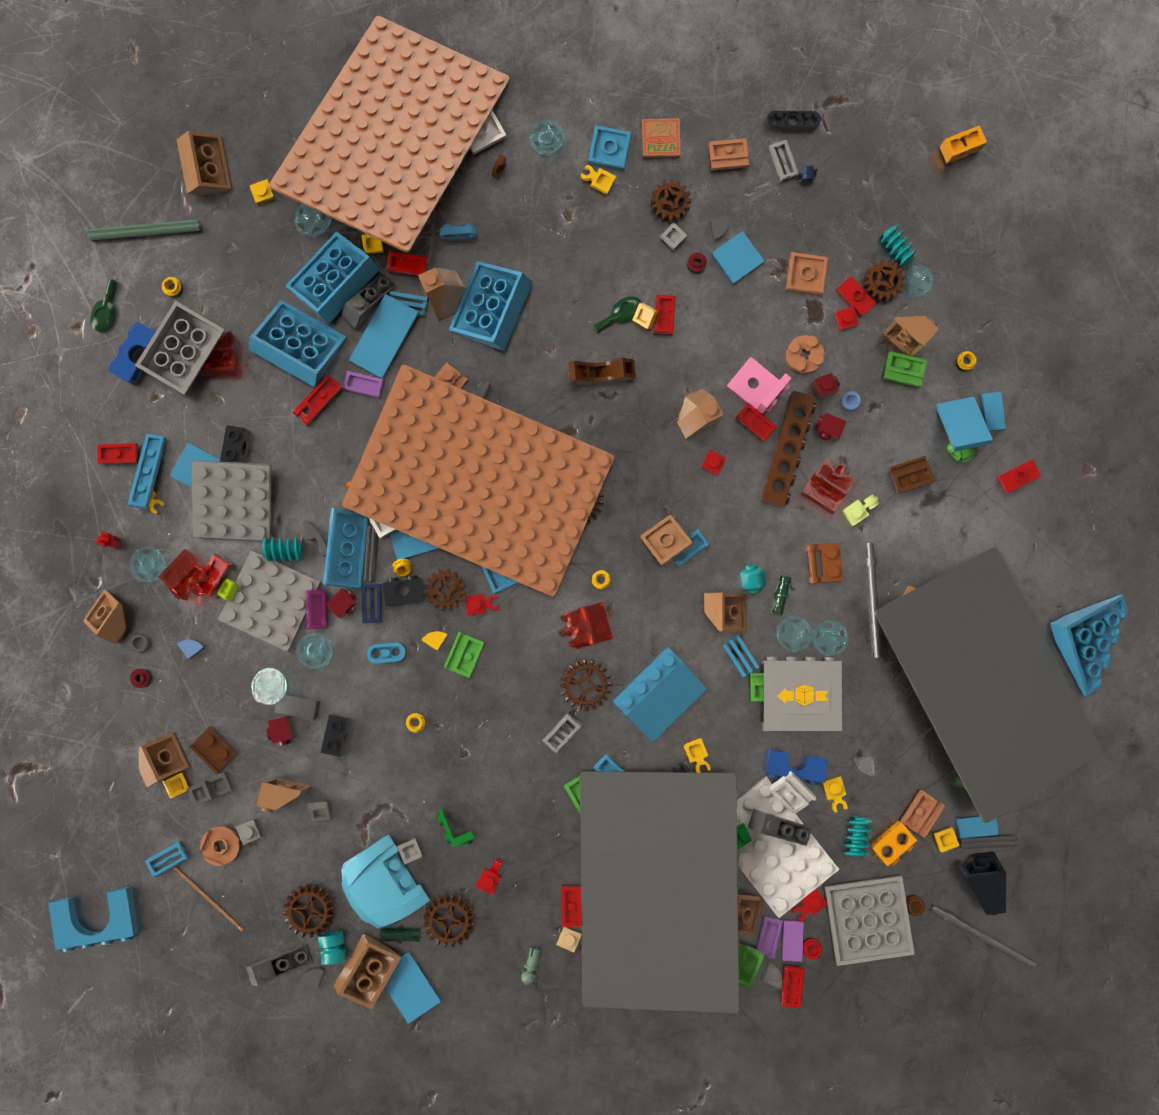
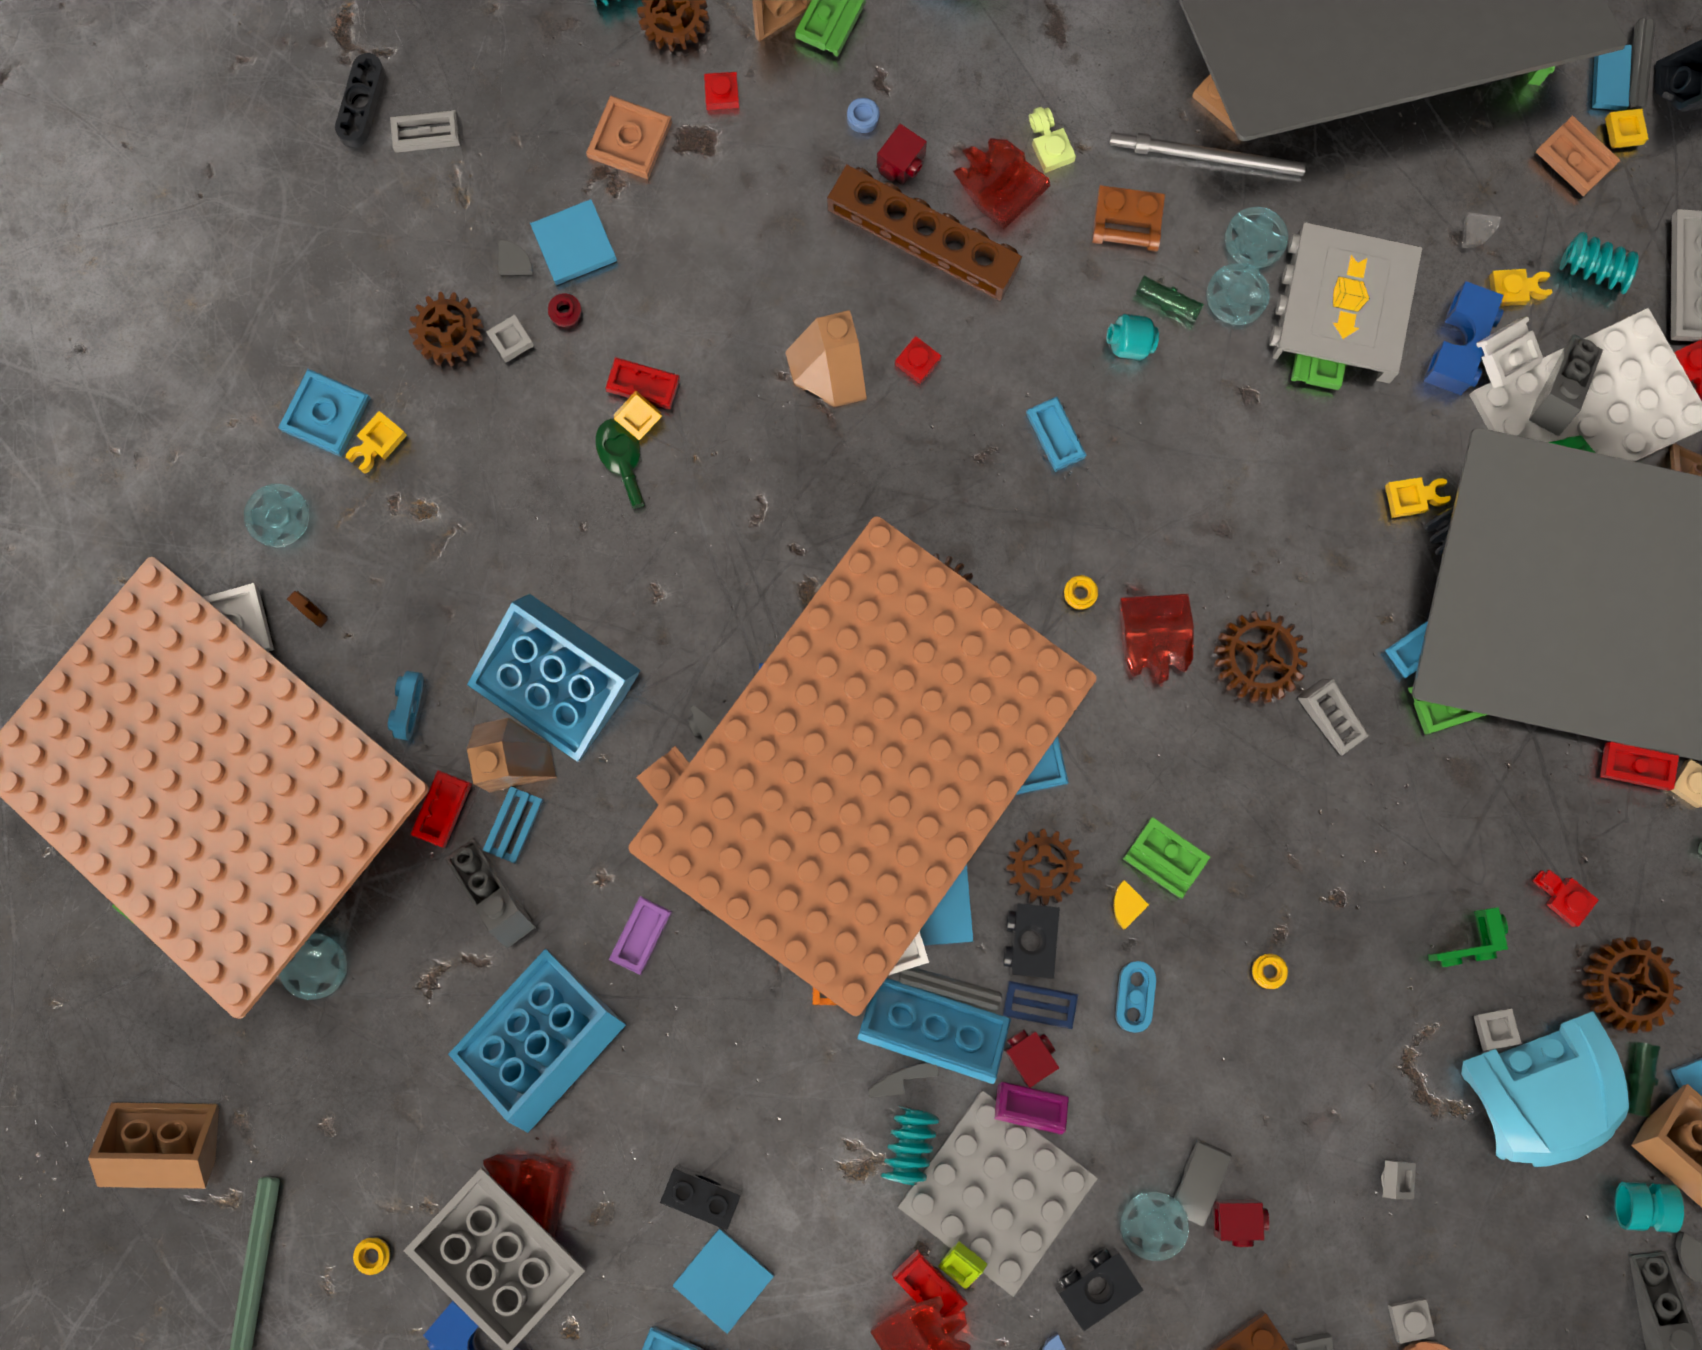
camera: 75 degrees left, 5 degrees down
light grey plate [192,460,271,541] -> none
yellow plate [250,179,275,205] -> none
medium nougat slope [256,778,311,813] -> none
reddish brown gear [283,884,336,938] -> none
dark azure slope [286,231,380,324] -> none
red plate [293,374,343,426] -> none
clear light blue wheel [296,633,333,669] -> none
black brick [320,714,351,757] -> none
dark azure tile [349,294,419,379] -> none
yellow plate [362,234,384,255] -> none
yellow plate [392,559,412,577] -> none
red plate [465,594,499,615] -> none
reddish brown arch [568,358,636,385] -> none
dark azure slope [613,647,707,743] -> none
medium nougat plate [640,514,693,567] -> none
nougat tile [642,118,680,158] -> none
medium nougat slope [704,592,747,632] -> none
nougat plate [708,138,749,171] -> none
dark azure tile [722,635,759,677] -> none
bright pink bracket [726,357,791,414] -> none
red plate [735,403,777,442] -> none
nougat plate [786,335,824,374] -> none
dark blue plate [799,165,818,179] -> none
dark red brick [811,372,840,401] -> none
red plate [836,276,877,317] -> none
light orange brick [870,821,917,866] -> none
reddish brown plate [888,455,935,494] -> none
none -> black brick [1055,1248,1144,1332]

